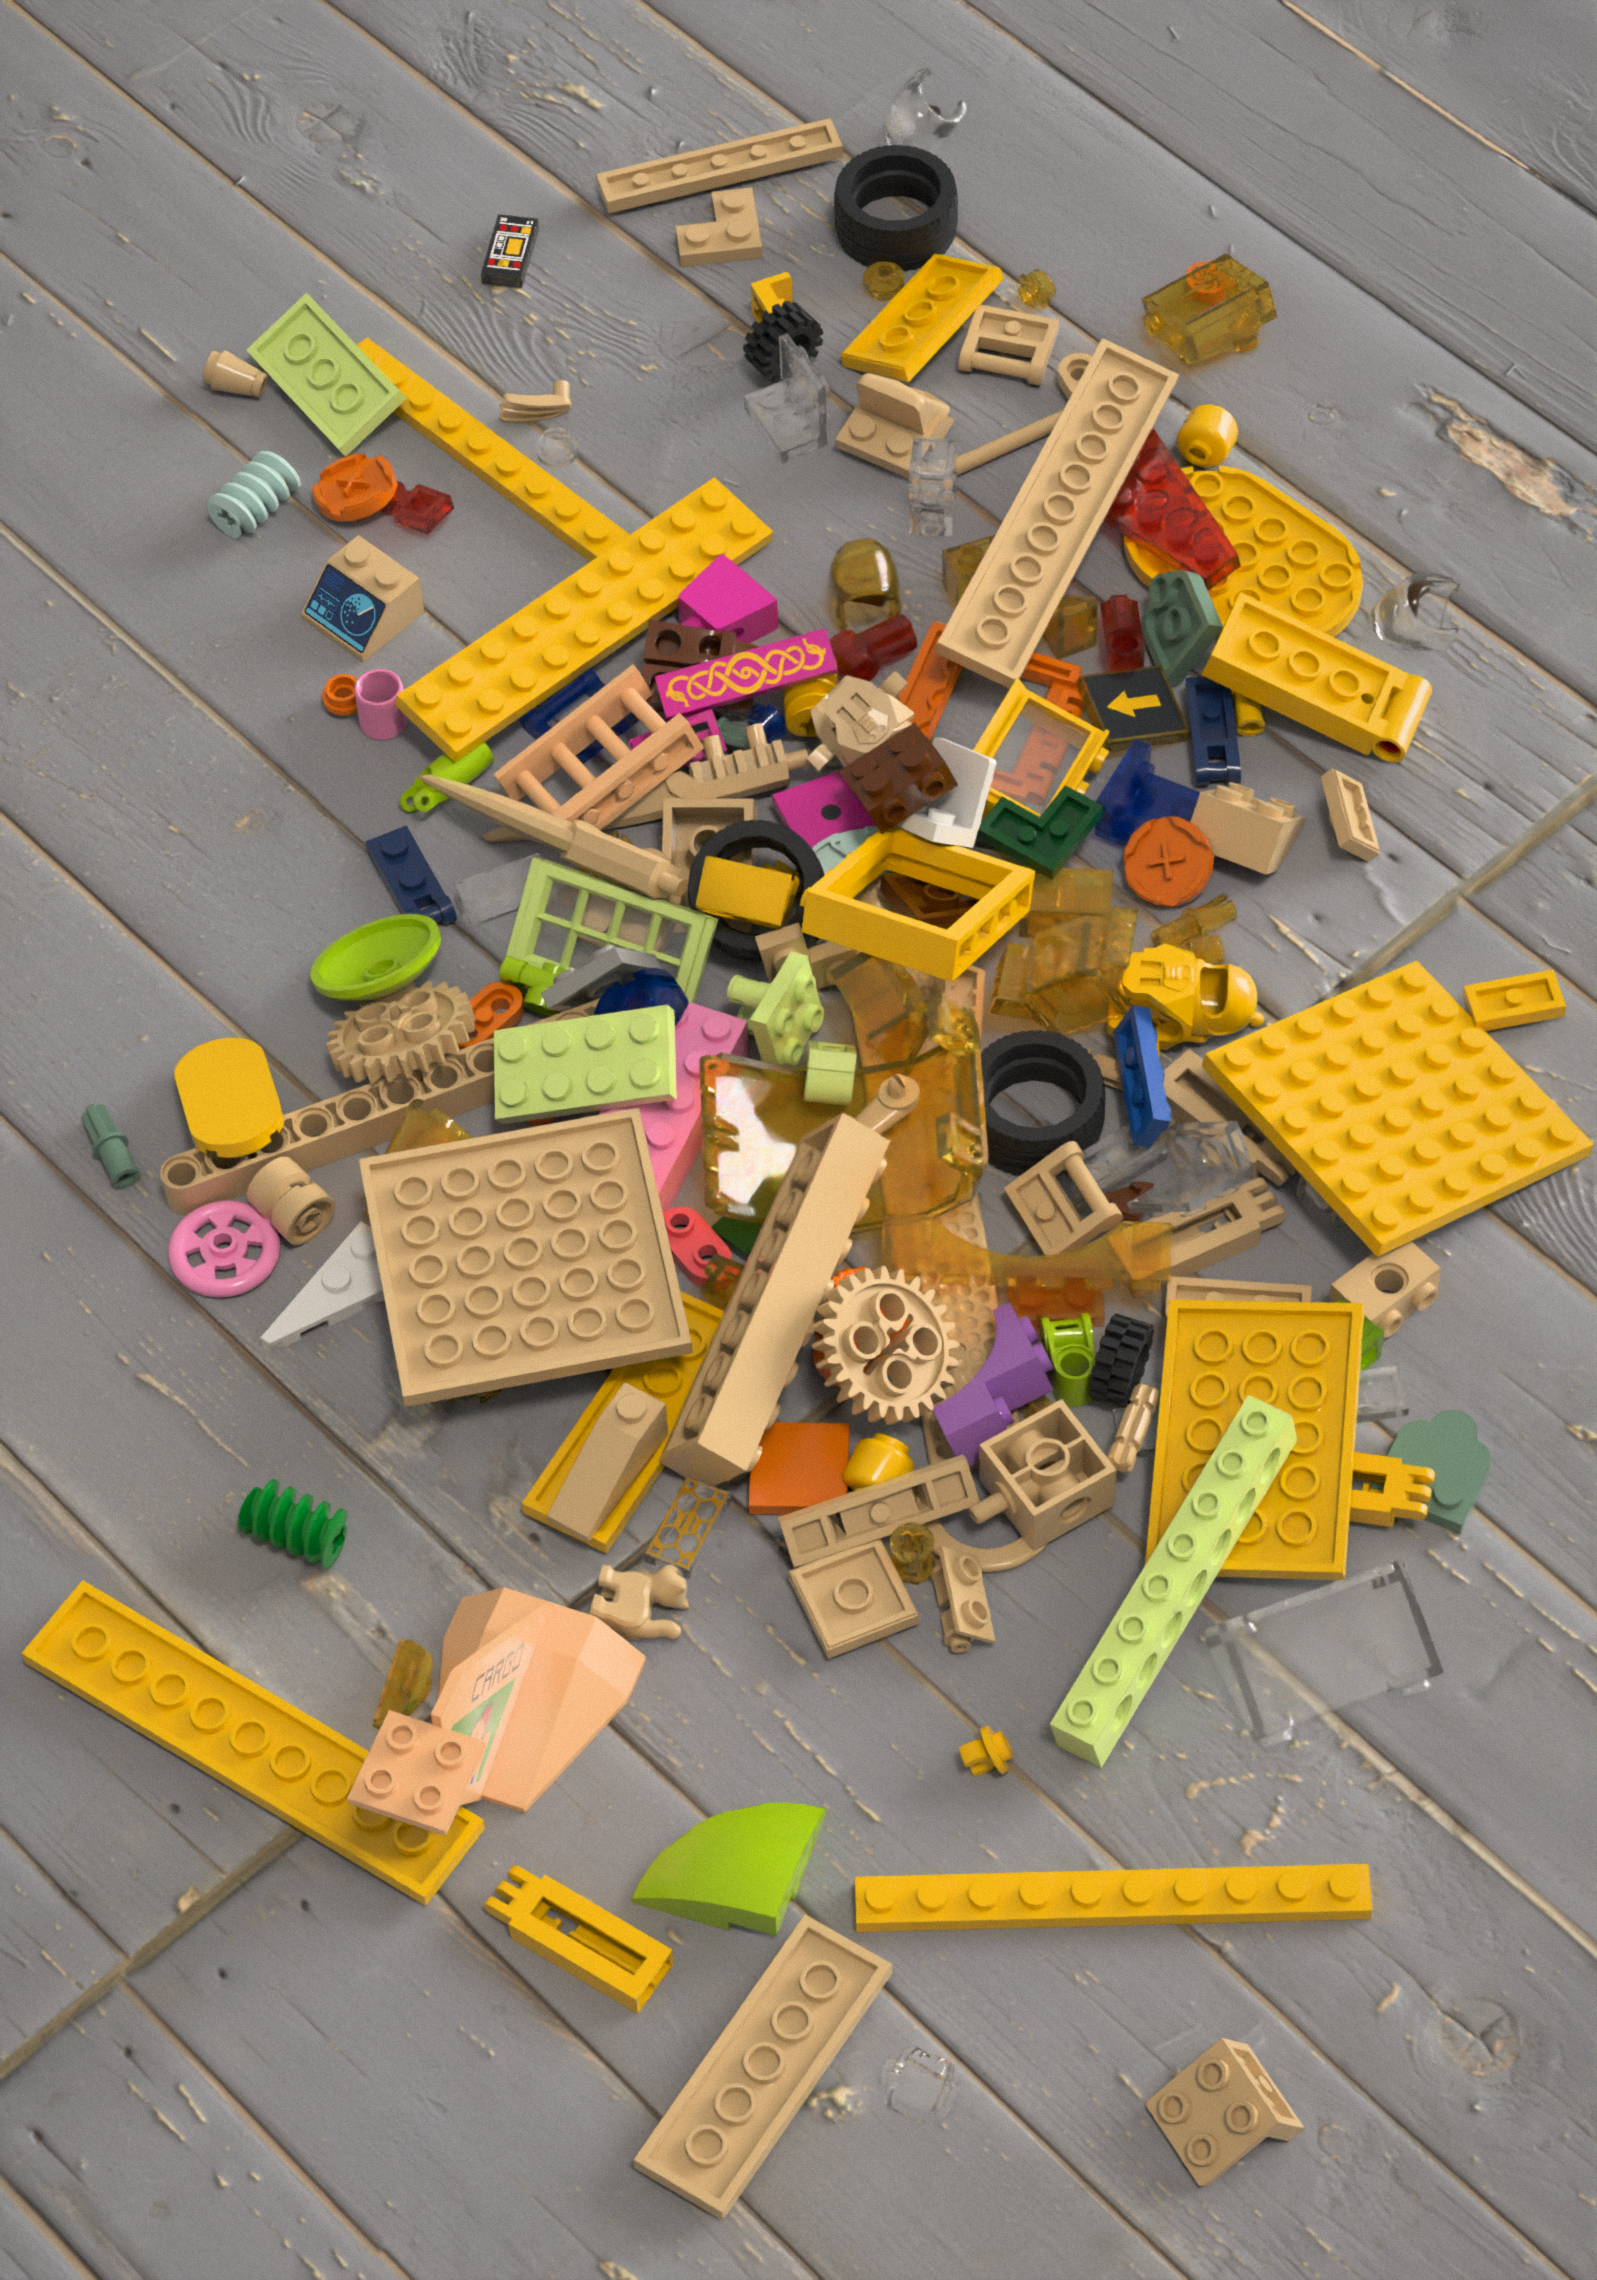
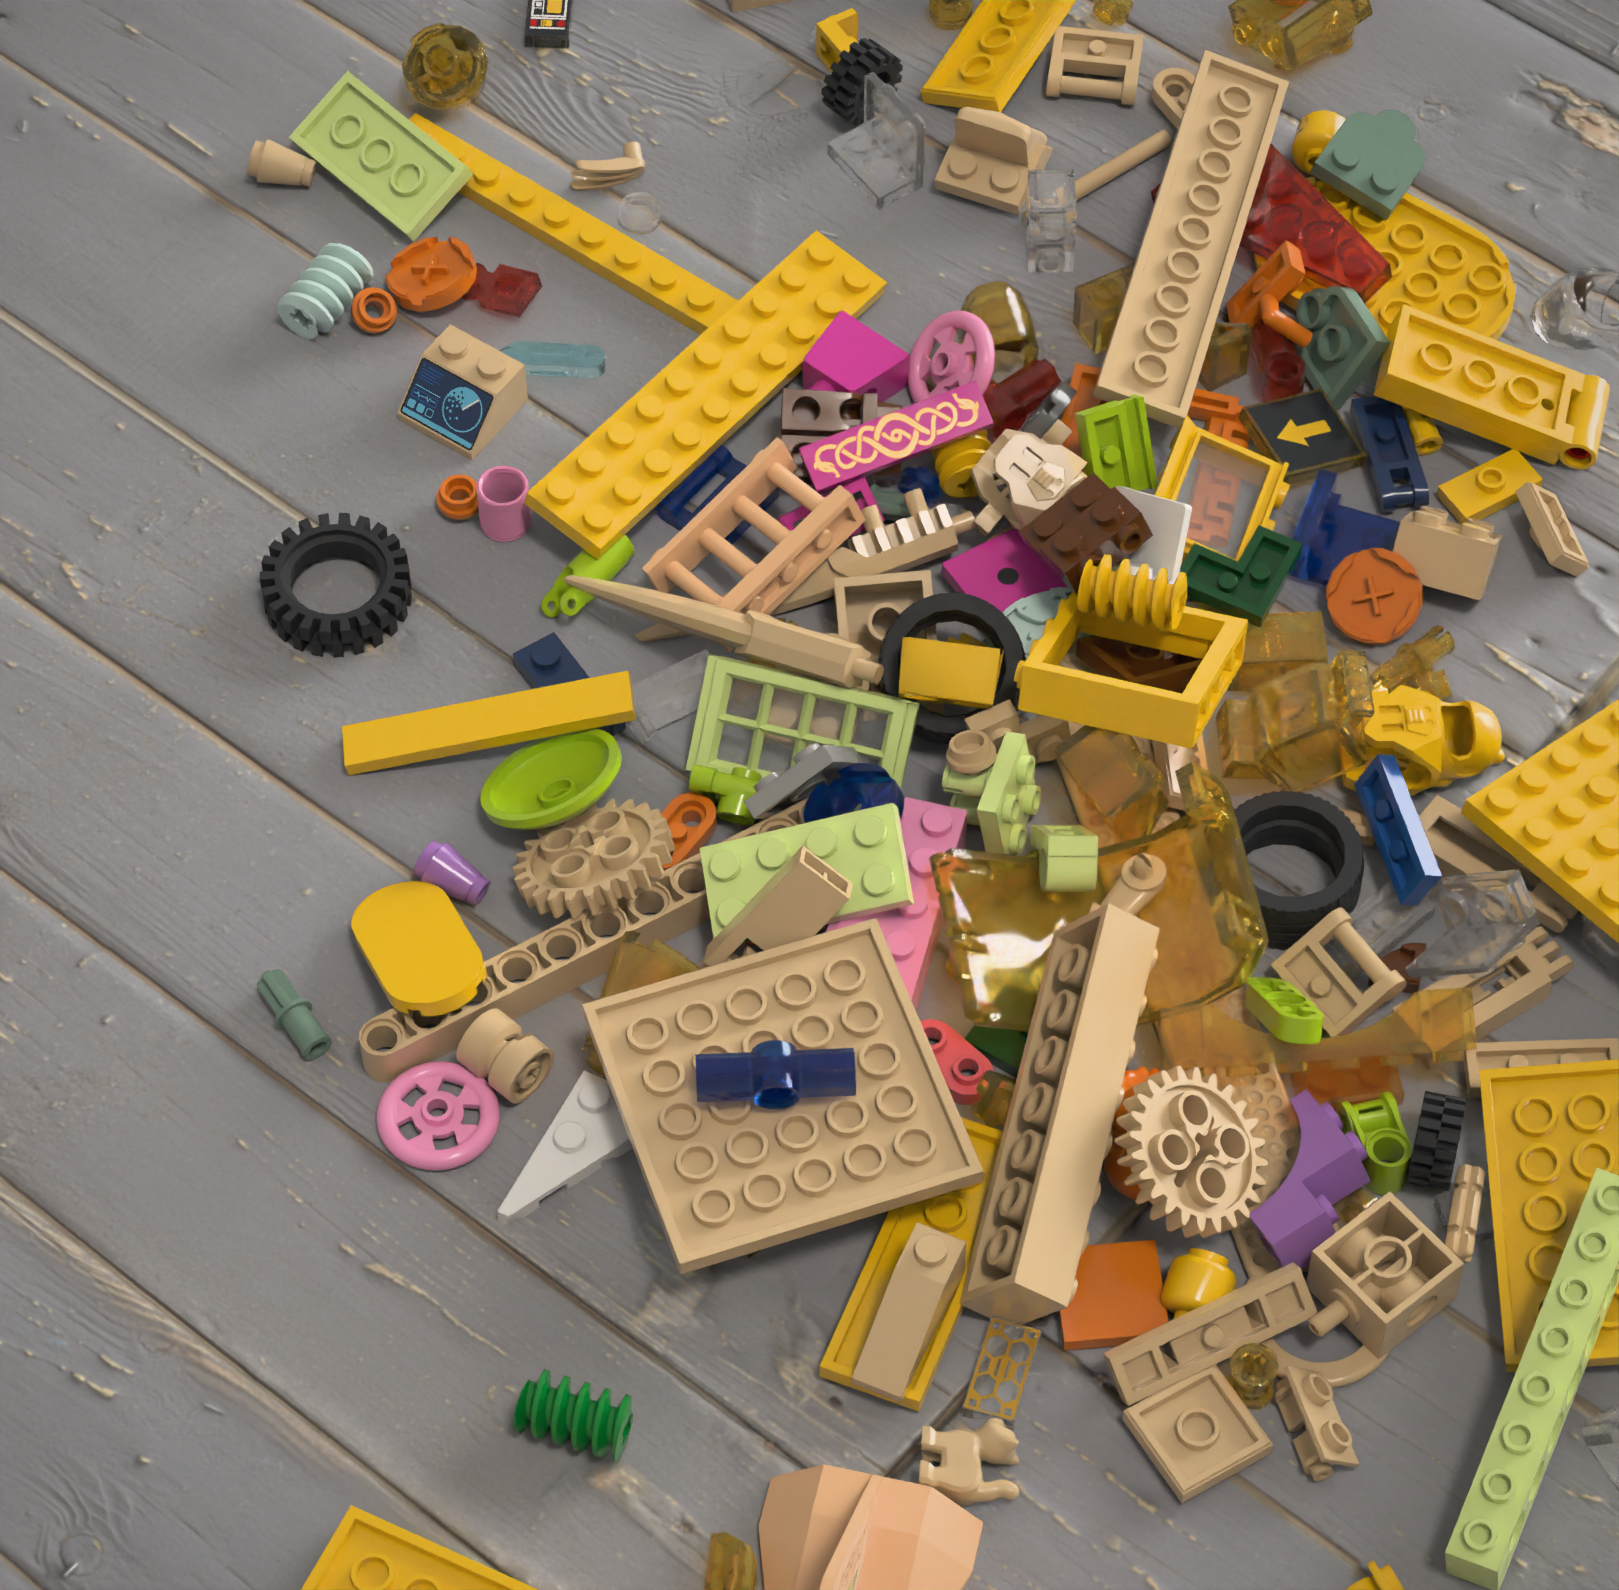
camera: 10 degrees left, 0 degrees up
none -> black tyre [260,513,412,658]
none -> yellow tile [342,671,636,775]
none -> orange plate [351,287,397,334]
none -> clear yellow cone [402,23,488,110]
none -> medium lavender cone [413,840,491,906]
none -> clear light blue piece [499,341,606,378]
none -> tan hinge [692,845,852,972]
none -> clear blue piece [695,1040,856,1110]
none -> bright pink plate [907,310,995,403]
none -> tan plate [946,730,997,775]
none -> dark grey tile [1021,381,1077,439]
none -> lime plate [1075,394,1158,491]
none -> yellow piece [1077,554,1187,632]
none -> orange plate [1226,240,1313,348]
none -> lime beam [1245,977,1324,1044]
none -> sand green plate [1310,110,1425,221]
none -> yellow plate [1437,449,1543,524]

